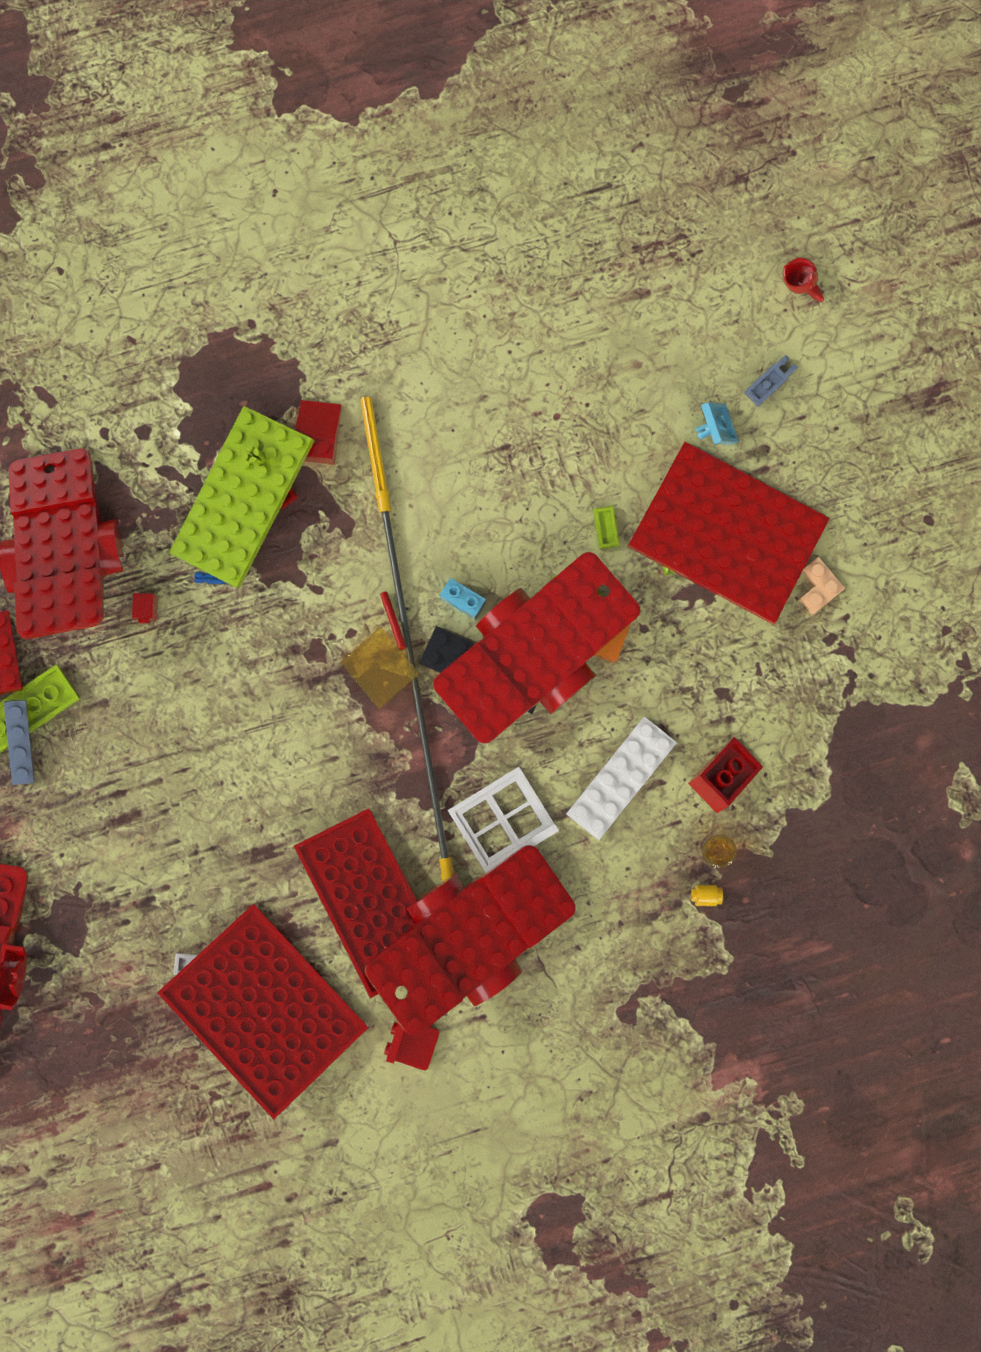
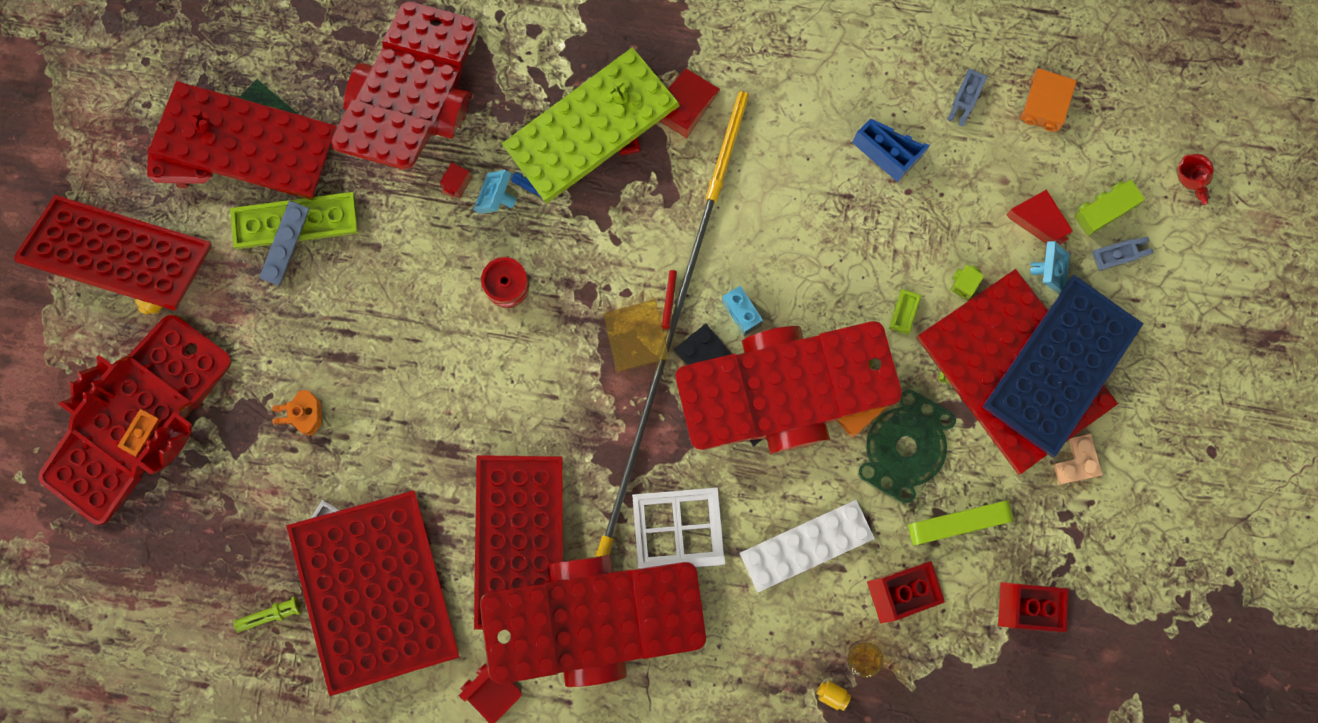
camera: 30 degrees right, 5 degrees down
none -> lime pin [233,596,302,633]
none -> orange hinge [273,390,322,436]
none -> medium azure tile [473,170,517,214]
none -> red wheel [481,257,530,308]
none -> blue wedge [852,118,930,182]
none -> clear green piece [858,390,956,504]
none -> lime beam [907,500,1015,546]
none -> sand blue hinge [947,68,988,127]
none -> lime brick [950,264,984,301]
none -> dark blue plate [982,275,1144,458]
none -> red slope [998,582,1069,632]
none -> red slope [1006,189,1073,245]
none -> orange panel [1019,68,1077,132]
none -> lime brick [1074,179,1146,236]

